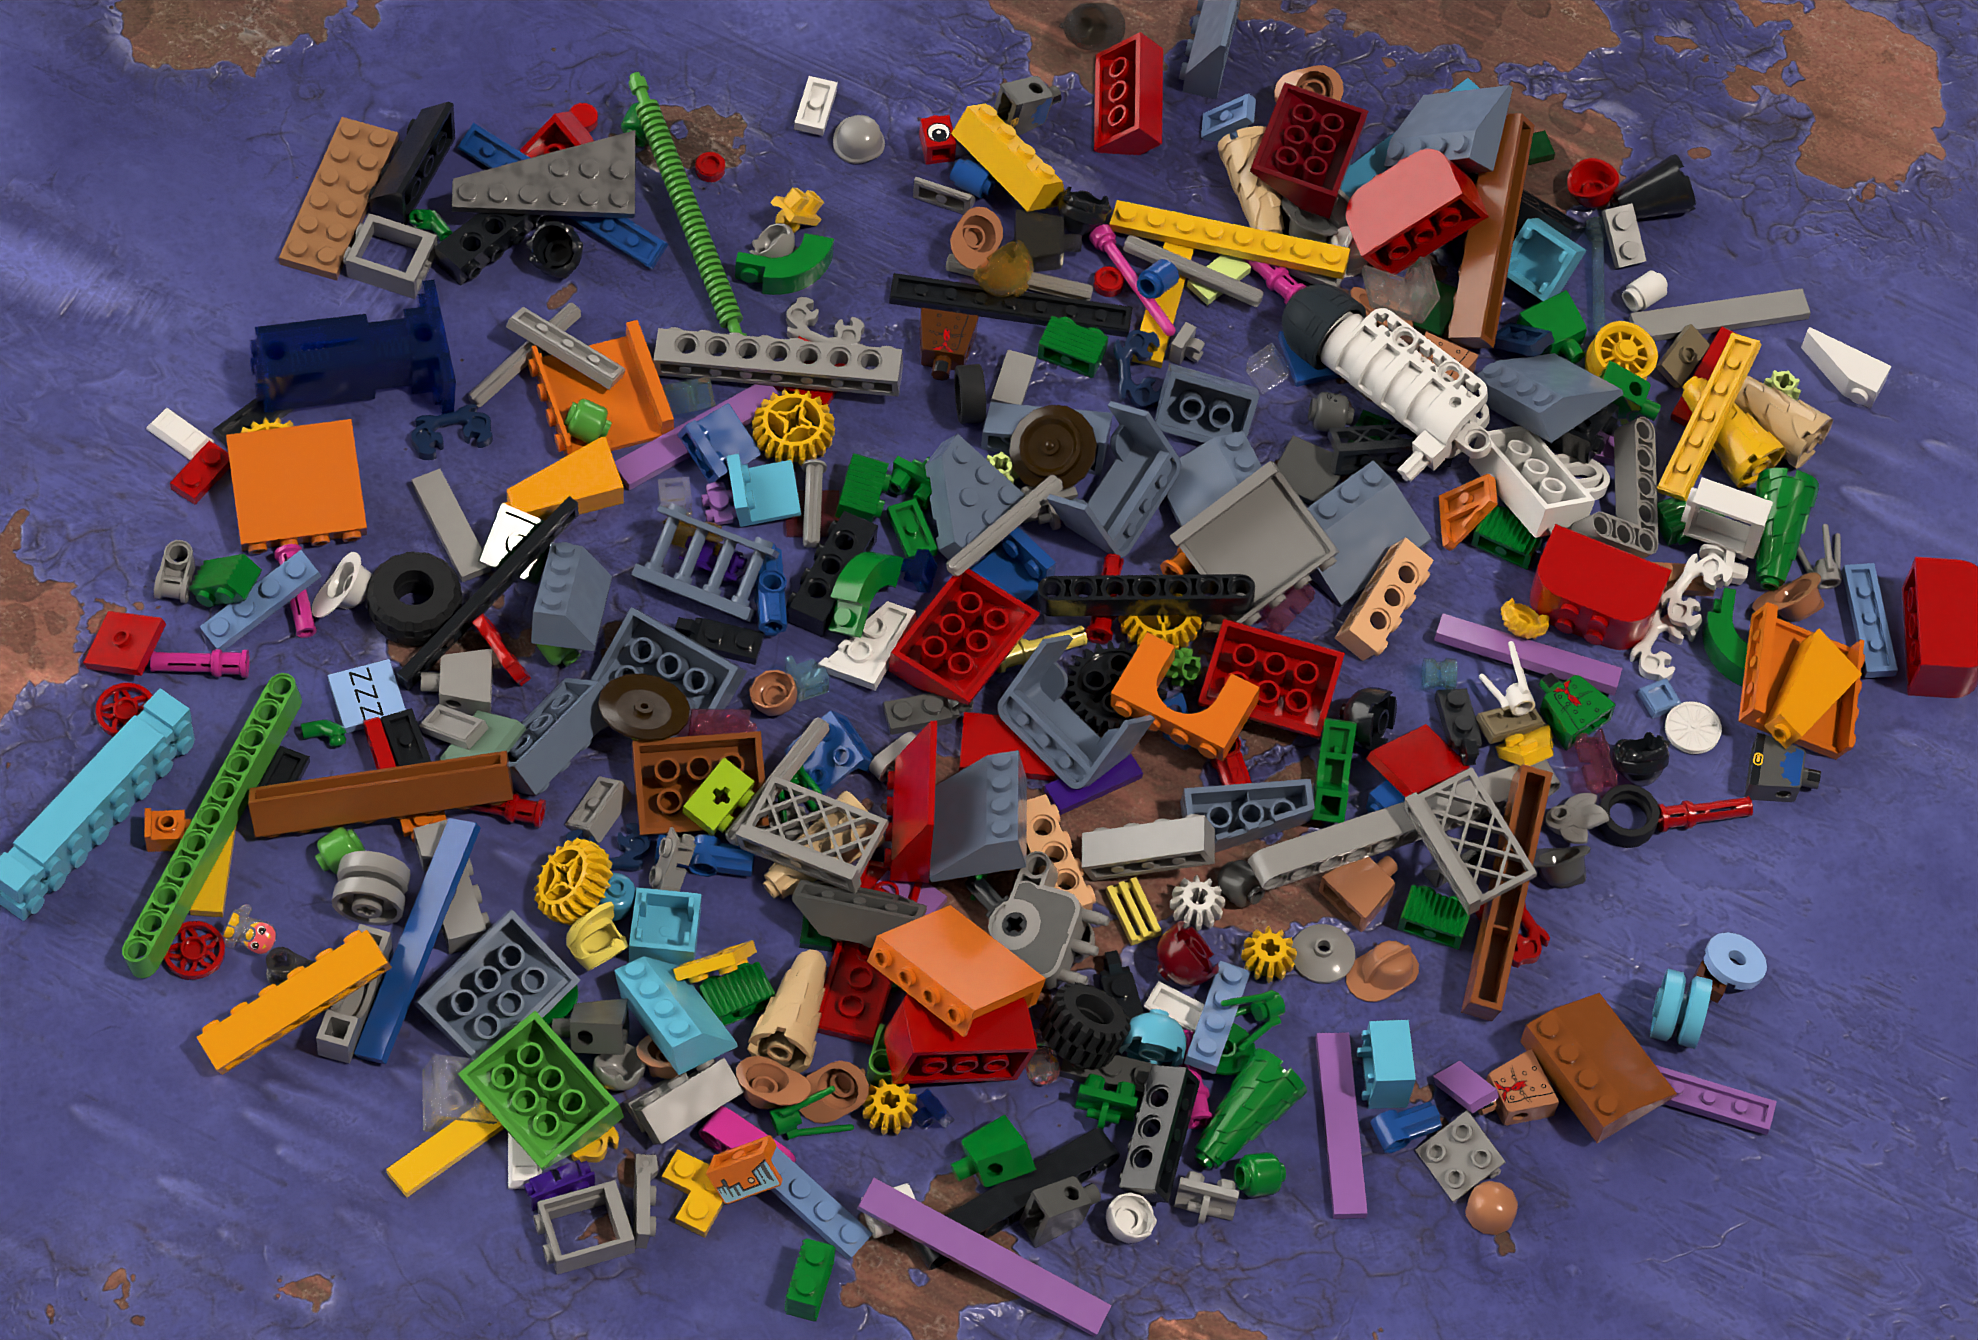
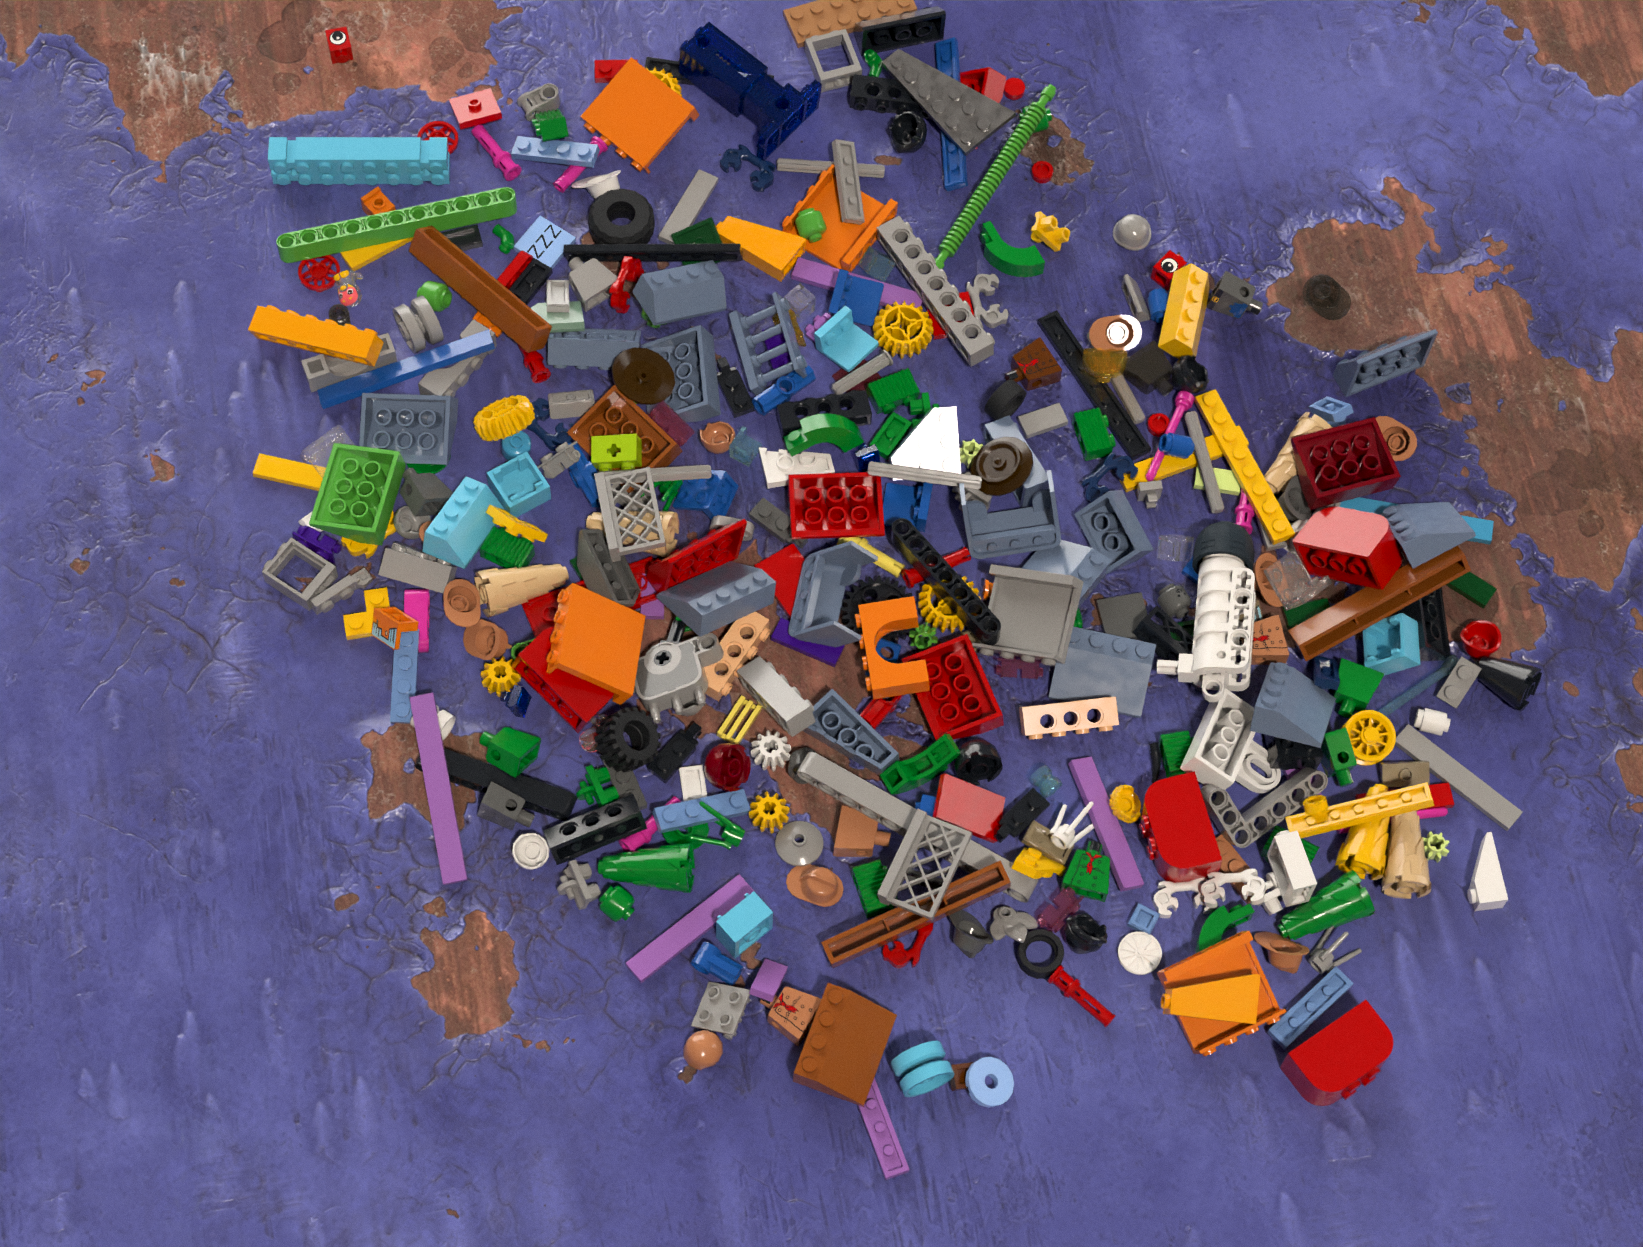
camera: 55 degrees right, 5 degrees up
white tile [146,408,214,461] -> none
light yellow helmet [566,902,629,971] -> none
light grey hair [749,223,795,258] -> none
green plant [769,1086,854,1140] -> none
green brick [785,1238,836,1321] -> none
white plate [794,76,838,136] -> none
red slope [1094,32,1163,155] -> none
medium azure cylinder [1119,1009,1186,1067] -> none
orange wing [1439,474,1498,551] -> none
dark grey torso [1744,733,1821,802] -> none
none -> black helmet [1149,742,1161,783]
none -> yellow tile [1303,795,1328,814]

